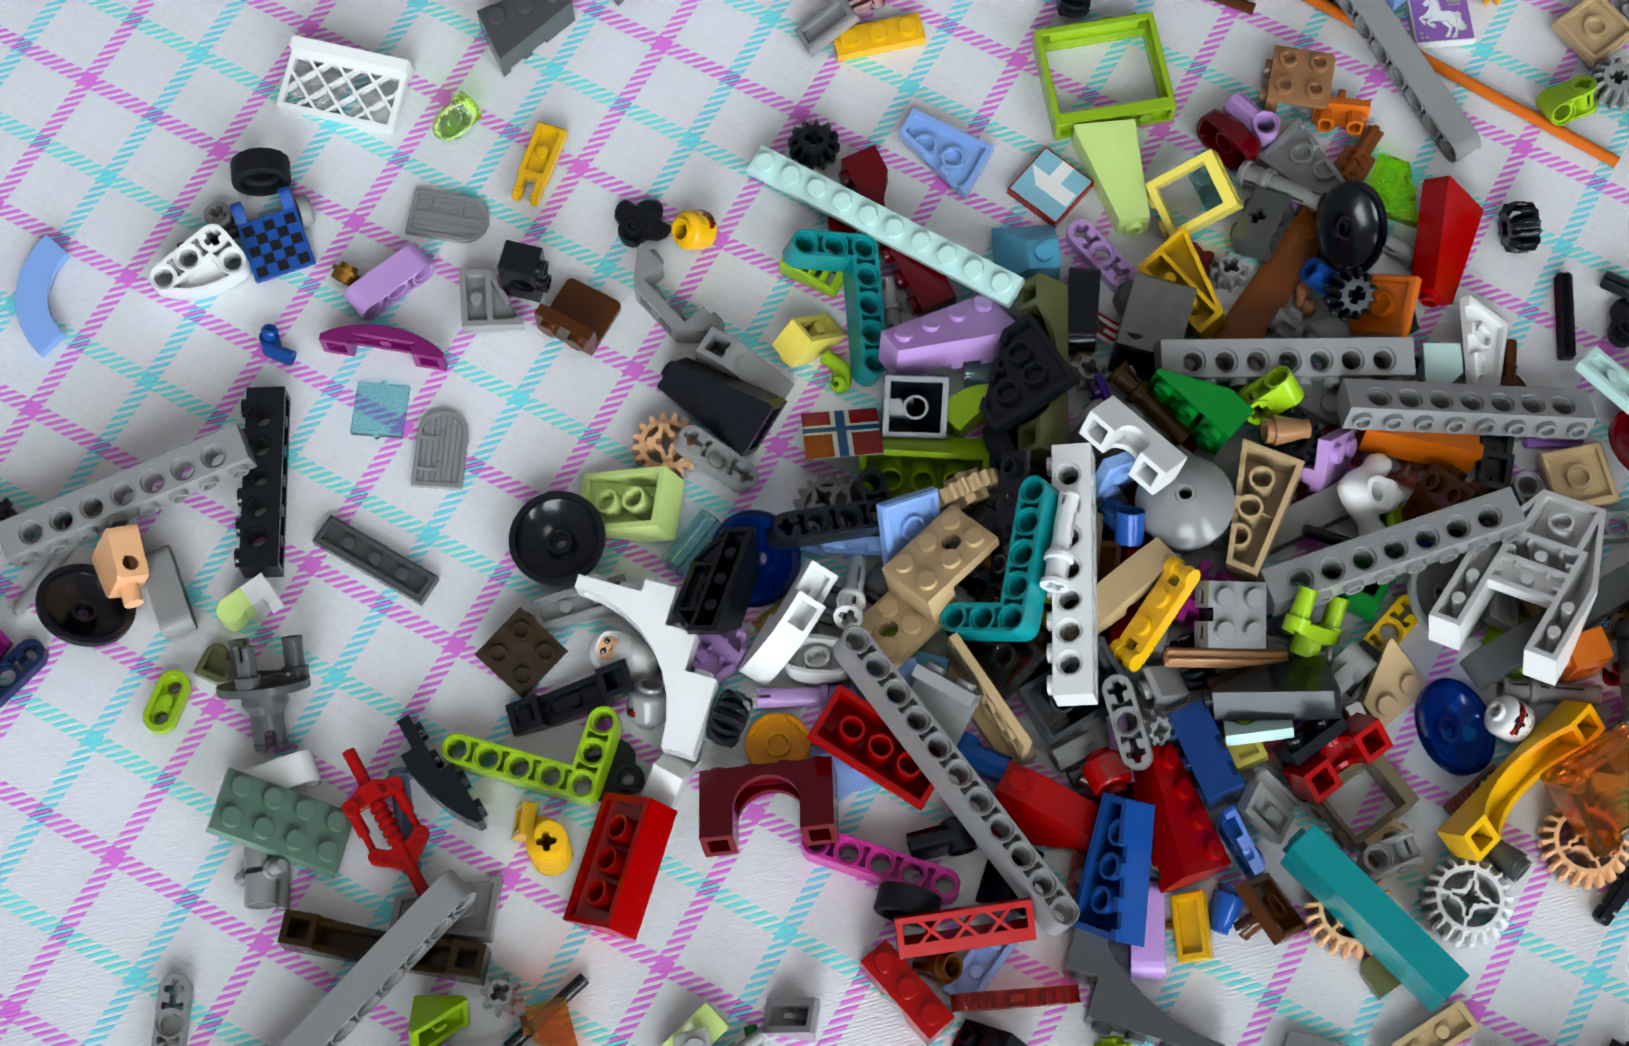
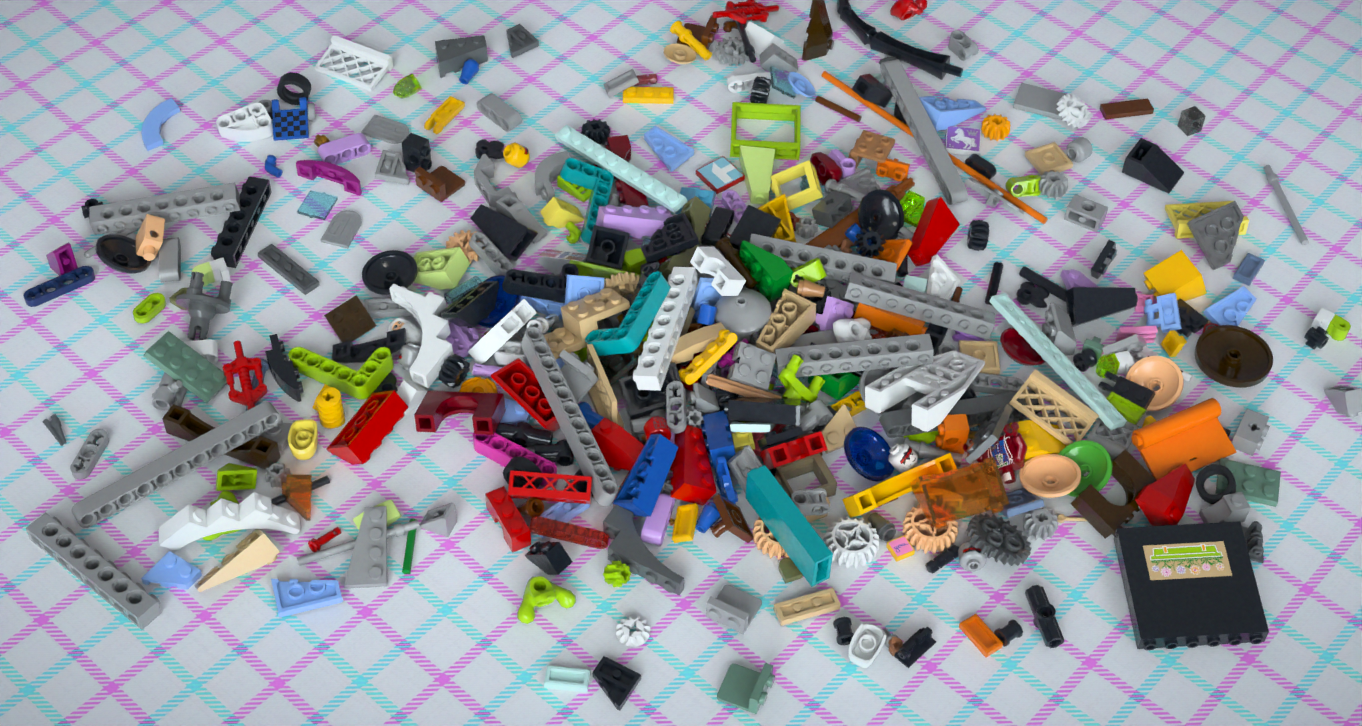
camera: 10 degrees right, 20 degrees down
white pin [1039,491,1080,593] -> none
none -> dark grey piece [42,414,67,446]
none -> light yellow piece [288,419,318,460]
none -> blue cone [459,59,479,84]
none -> light grey beam [477,93,522,132]
none -> black piece [495,422,553,448]
none -> light grey arch [535,151,570,203]
none -> tile [886,535,915,562]
none -> black beam [965,154,997,180]
none -> light grey shield [968,177,1025,214]

